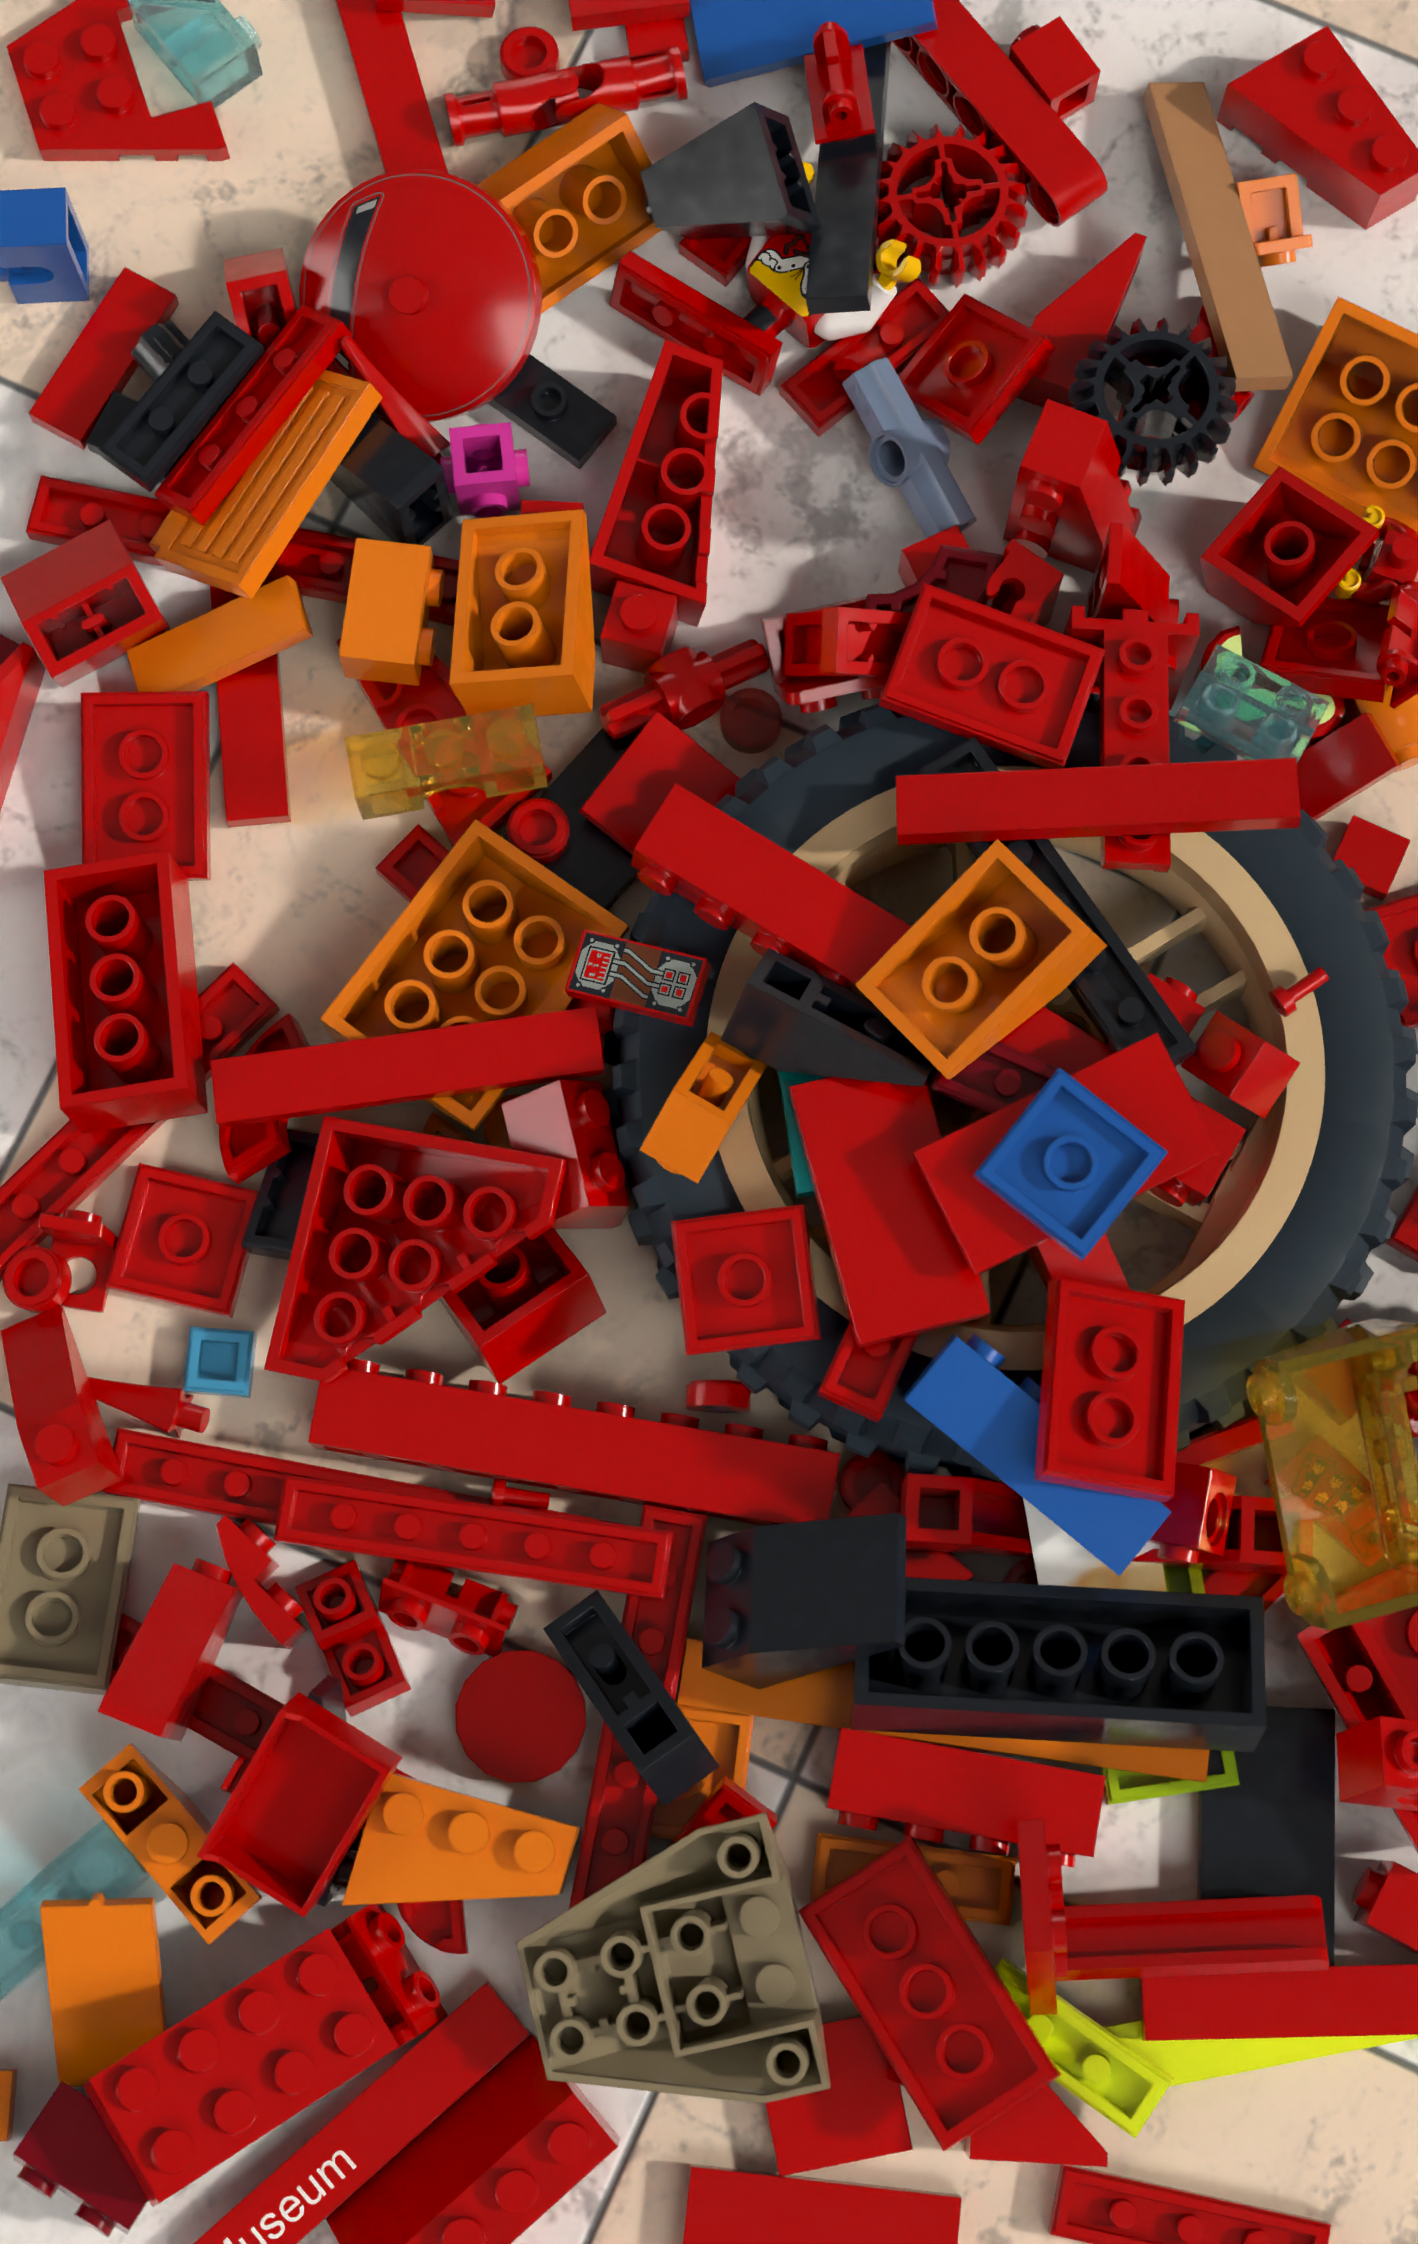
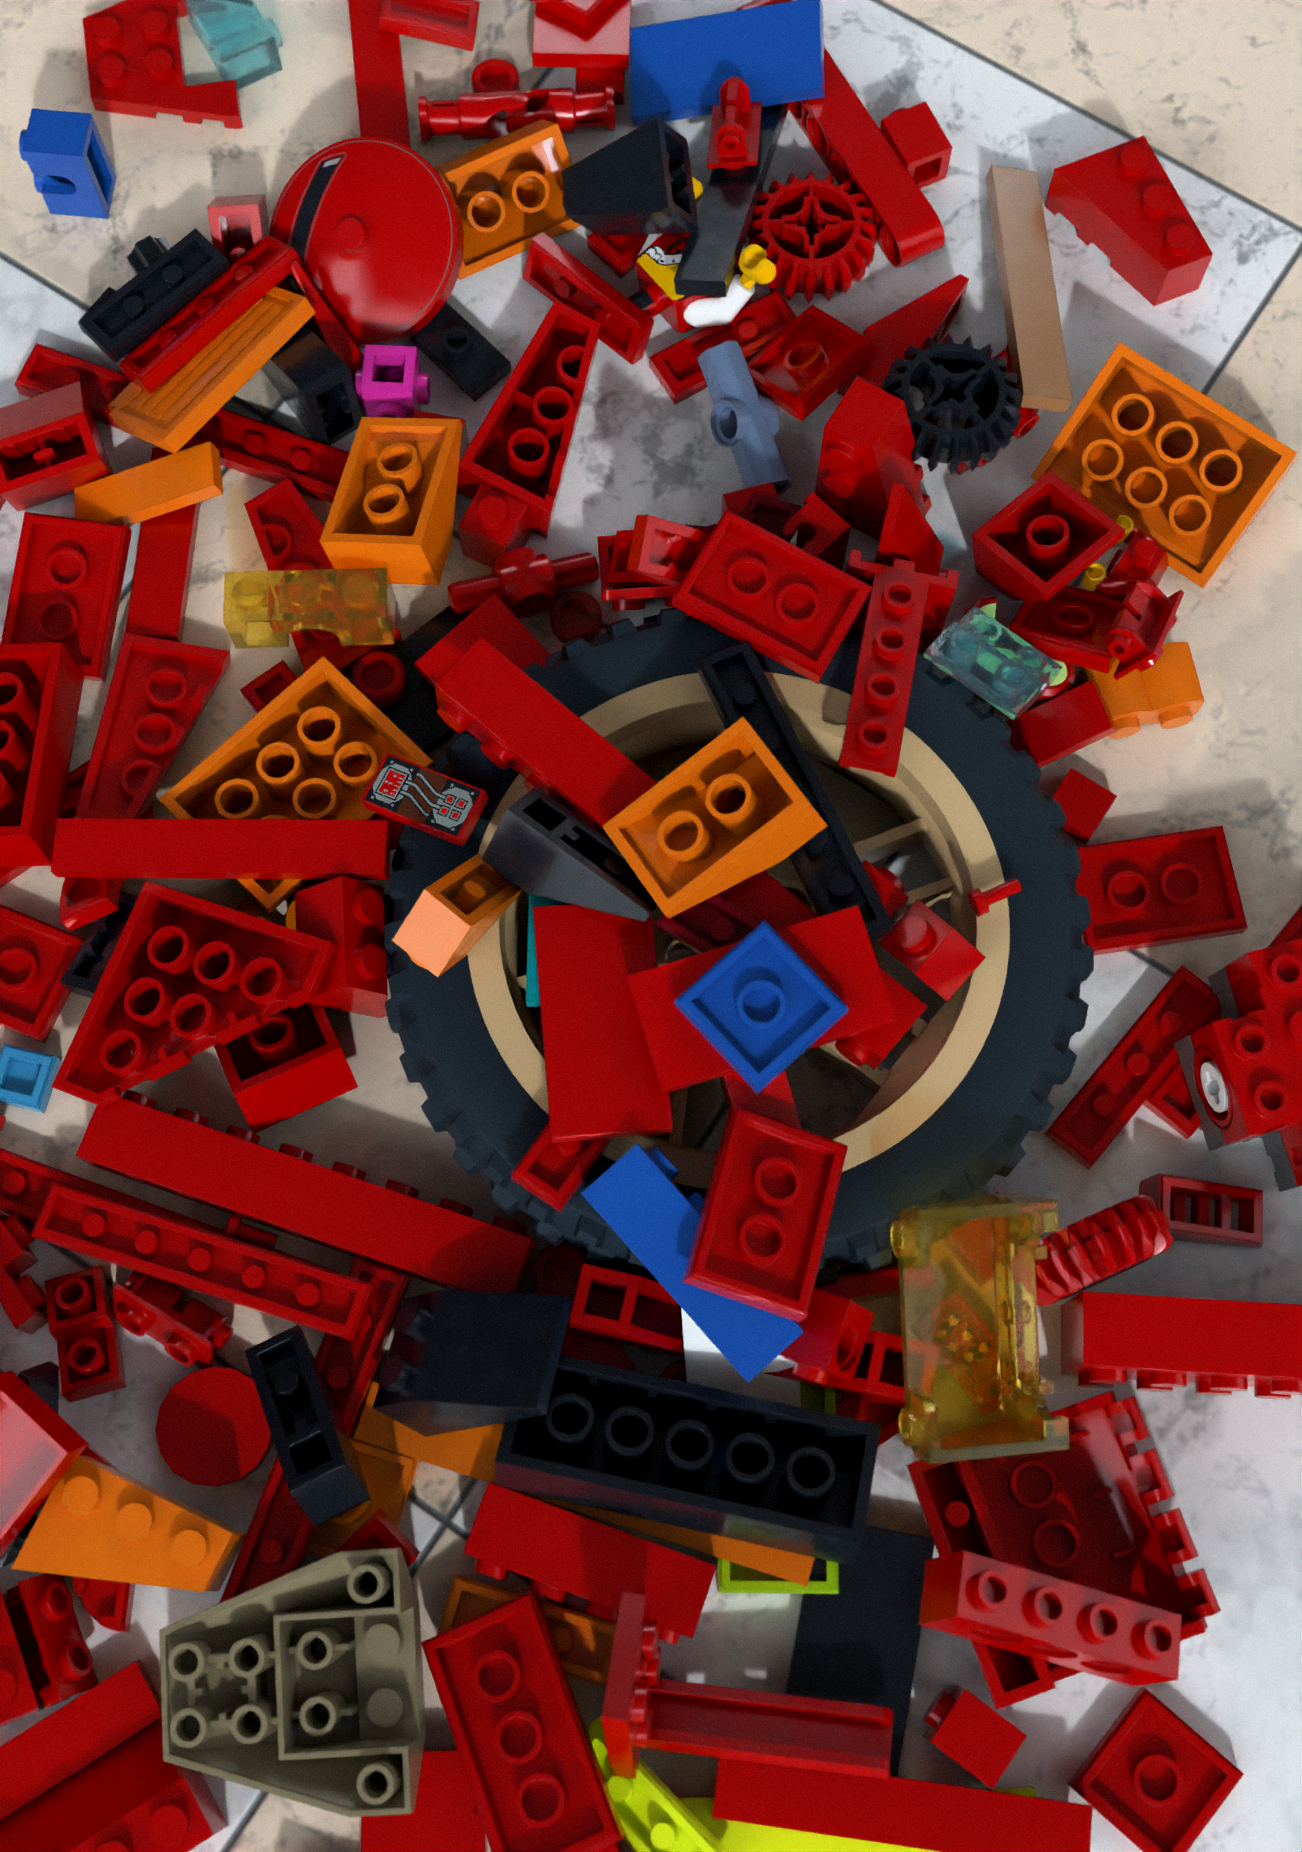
camera: 10 degrees right, 5 degrees down
red tile [28,267,179,450] -> none
orange brick [339,538,444,686] -> none
red tile [671,1204,822,1356] -> none
red tile [686,1380,751,1413] -> none
red tile [896,758,1301,845] -> none
orange bracket [1235,173,1313,267] -> none
none -> red wing [75,632,231,819]

